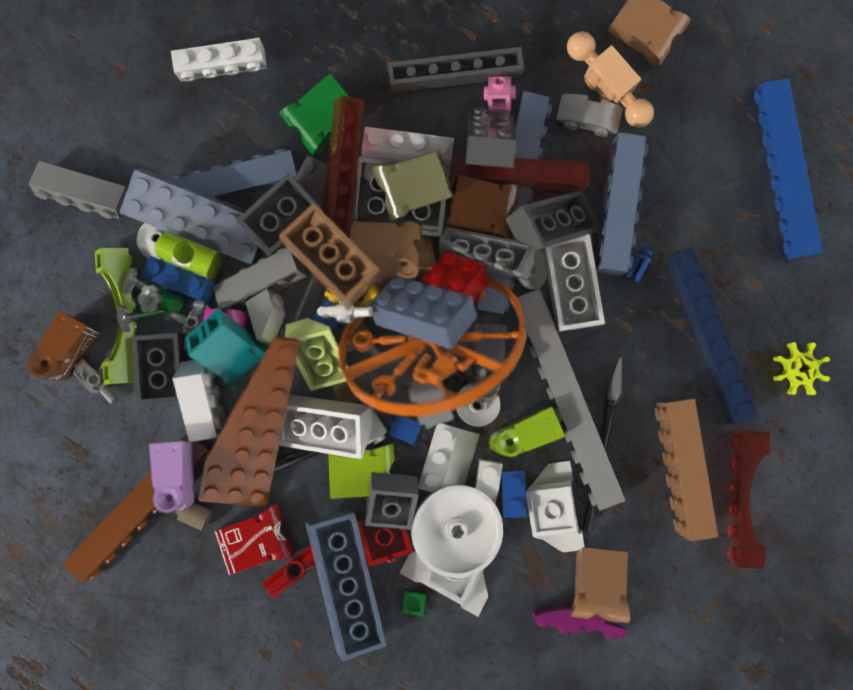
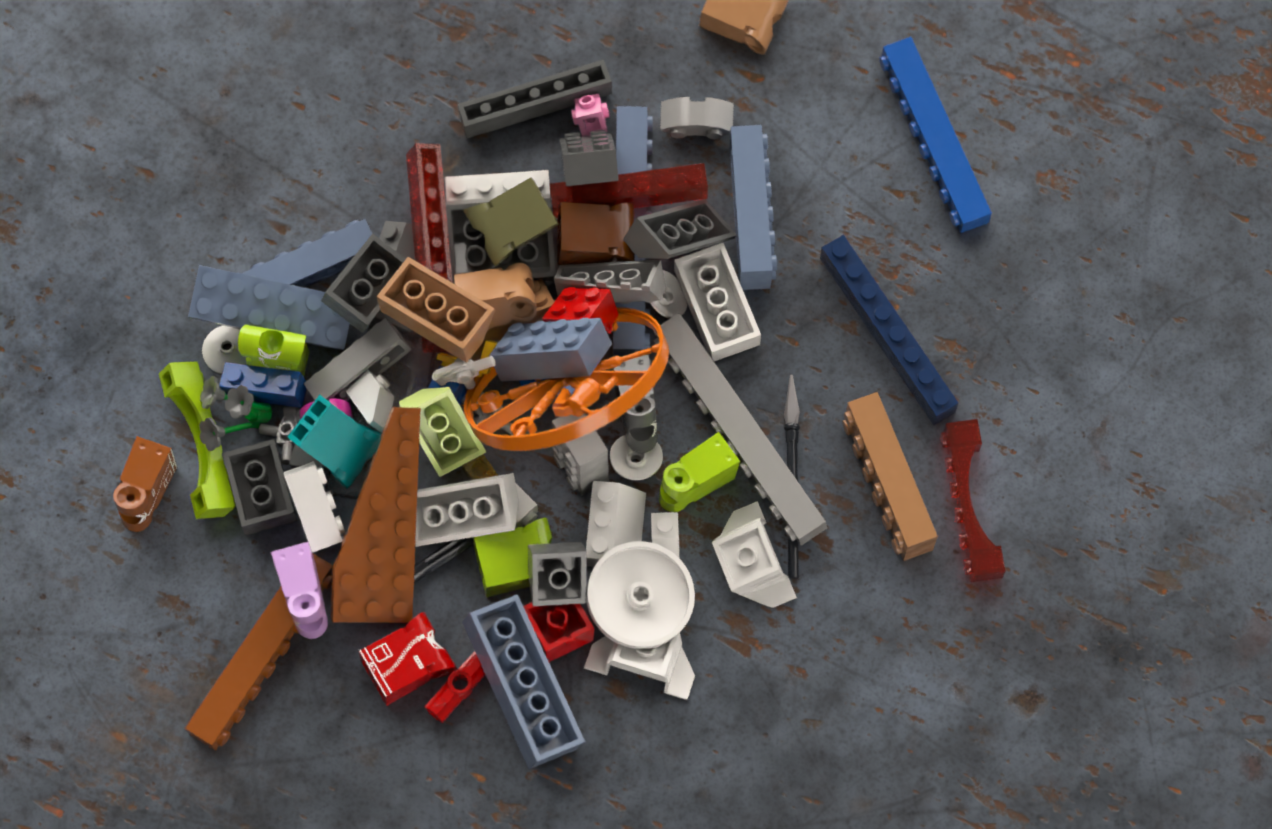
camera: 10 degrees left, 15 degrees down
light grey brick [28,161,127,219] -> none
light grey piece [73,357,118,404] -> none
white brick [171,38,267,81] -> none
dark tan brick [175,502,212,531] -> none
green piece [279,74,362,157] -> none
blue brick [387,415,422,445] -> none
green tile [401,589,427,617] -> none
blue brick [500,469,526,518] -> none
magenta slope [532,604,627,640] -> none
light nougat brick [567,31,654,128] -> none
medium nougat piece [570,547,630,623] -> none
blue arm [626,247,653,283] -> none
neon yellow gear [773,342,830,395] -> none

